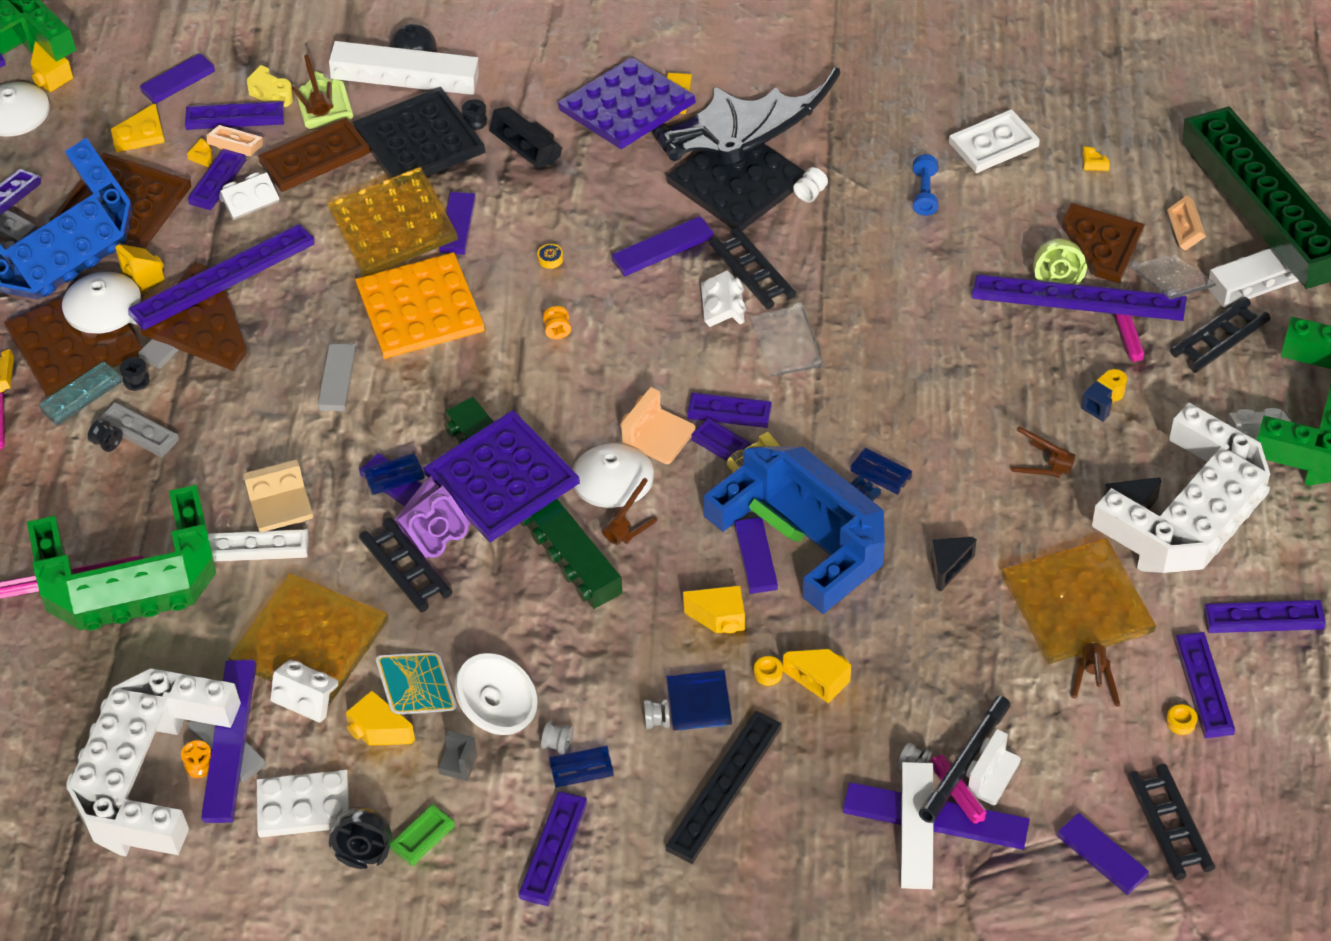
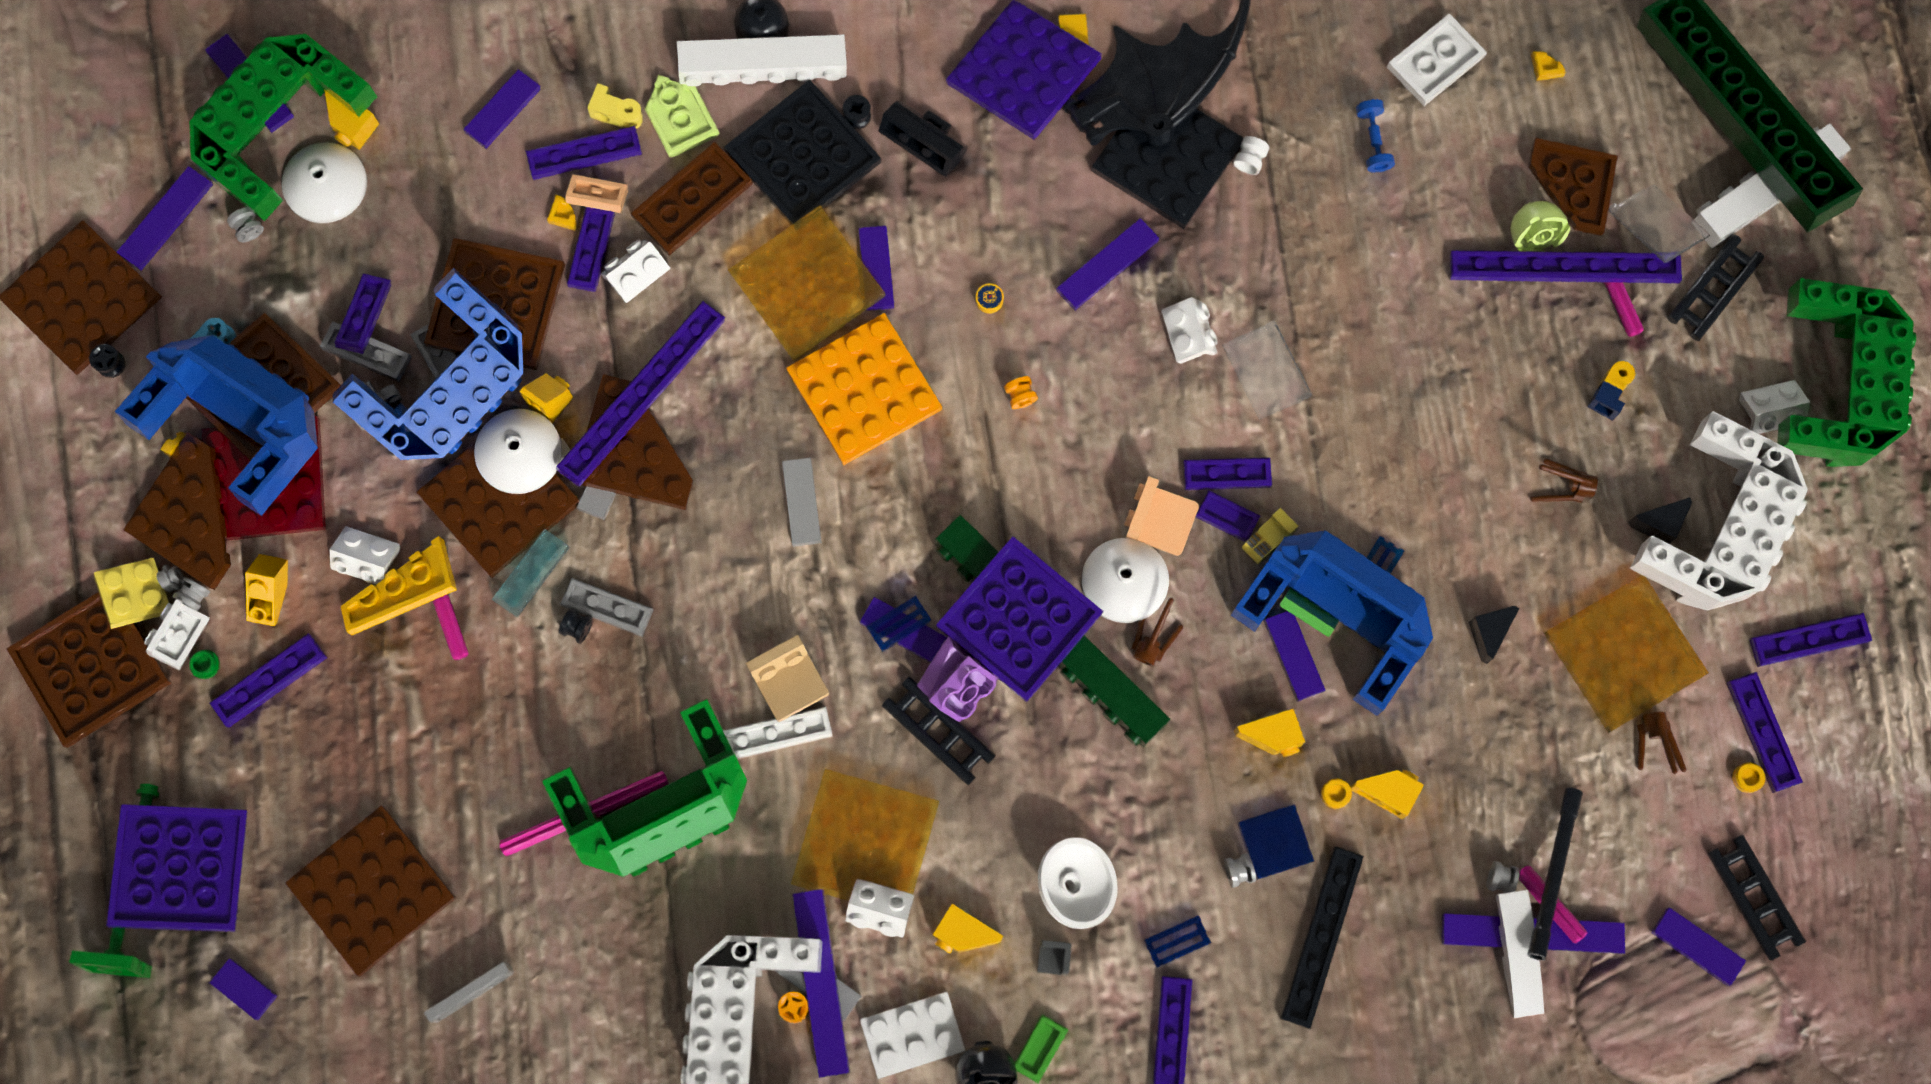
camera: 15 degrees left, 25 degrees up
yellow wing [111,104,165,153] -> none
black wheel [119,357,150,391] -> none
reddish brown plant [292,54,334,116] -> none
teal sticker [376,652,457,714] -> none
light grey wheel [541,720,573,755] -> none
black bar [709,228,796,310] -> none
clear blue tile [851,448,912,495] -> none
white bracket [966,729,1021,805] -> none
light nougat plate [1167,195,1206,251] -> none

